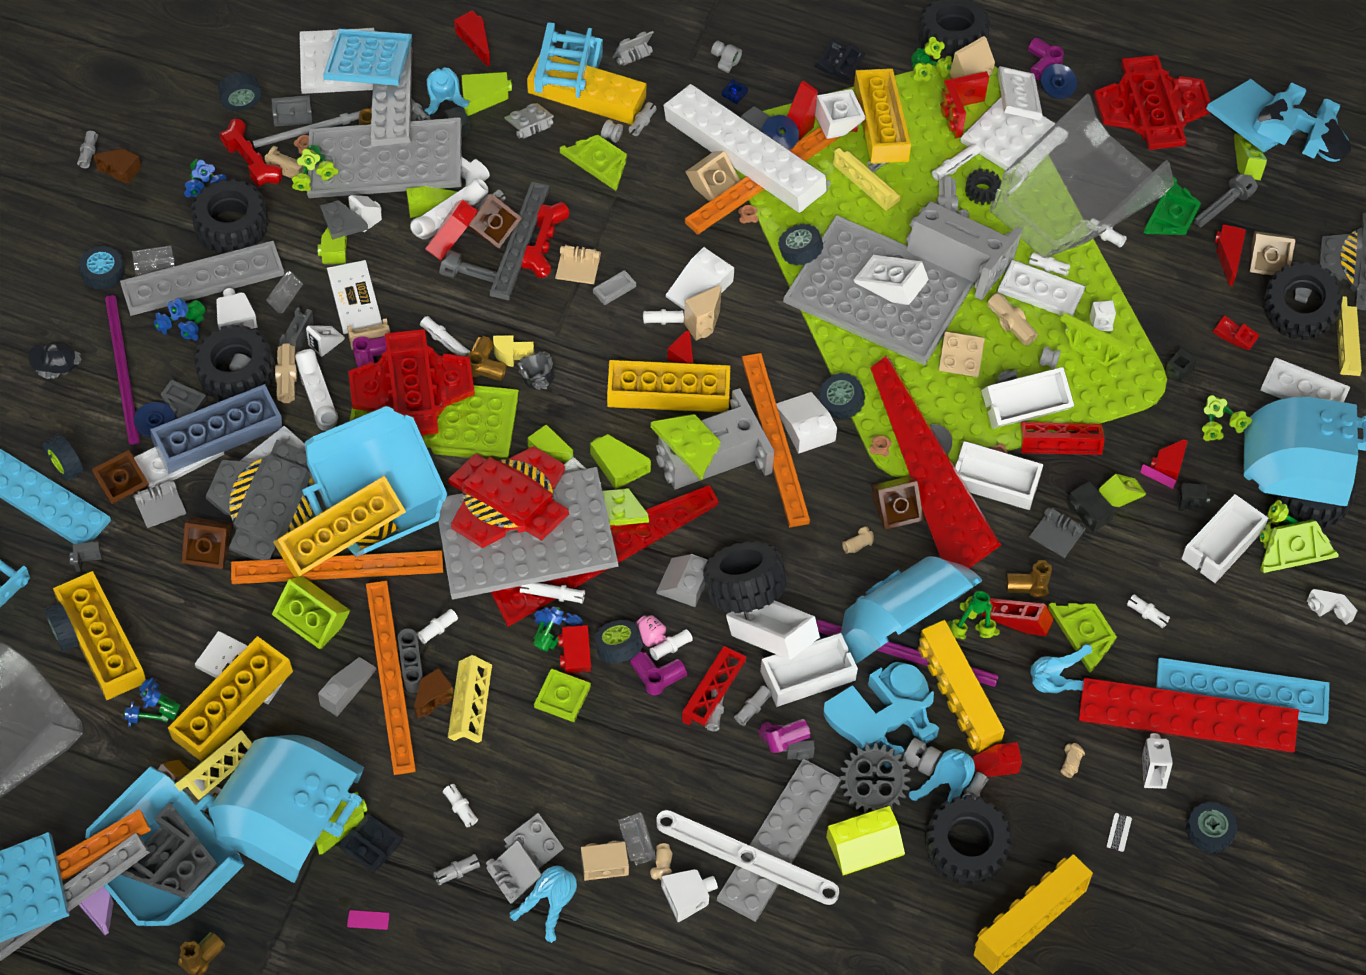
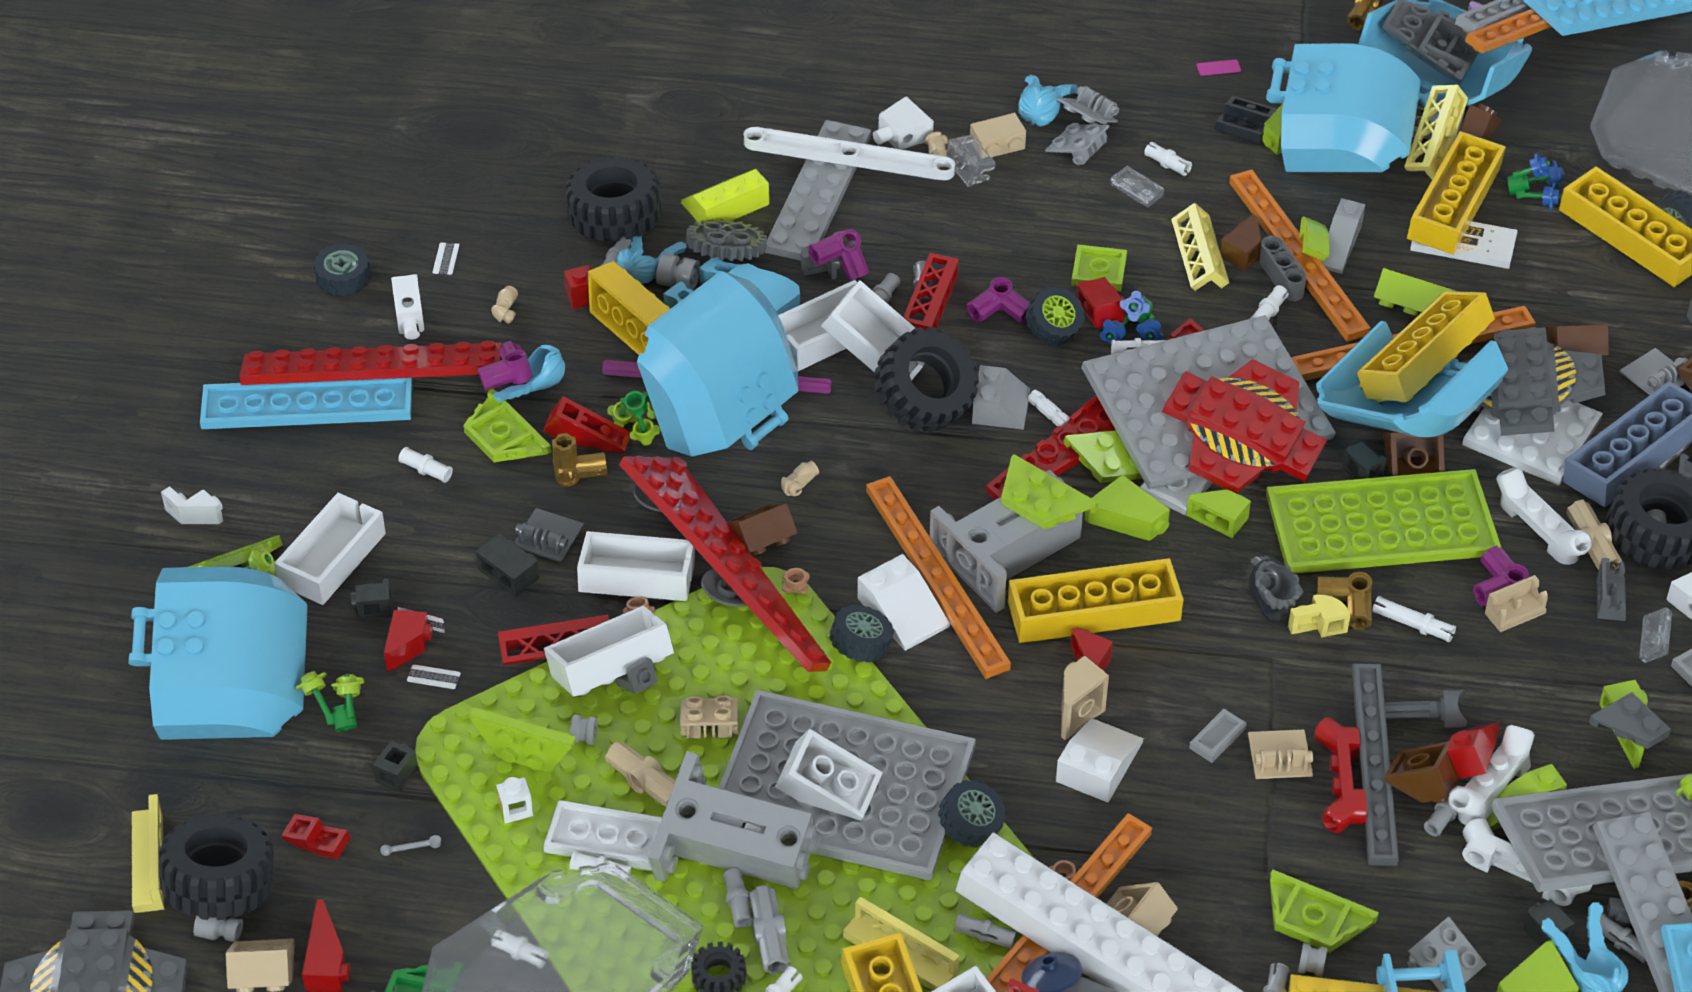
camera: 170 degrees right, 10 degrees down
white slope [306,326,345,357] -> none
white tile [327,260,382,334] -> none
red plate [348,329,475,435] -> none
white slope [349,195,382,232] -> none
light grey pin [434,854,480,886] -> none
bright pink head [636,615,666,647] -> none
white pin [643,309,684,325] -> none
white pin [650,629,692,660] -> none
yellow brick [974,854,1093,974] -> none
lime slope [1098,474,1146,507] -> none
white tile [1261,357,1350,402] -> none
none -> light grey hinge [380,835,441,856]
none -> sticker [407,665,460,689]
none -> magenta piece [478,341,533,391]
none -> white axle [1028,390,1070,427]
none -> clear plate [1111,166,1164,208]
none -> lime slope [1299,217,1329,261]

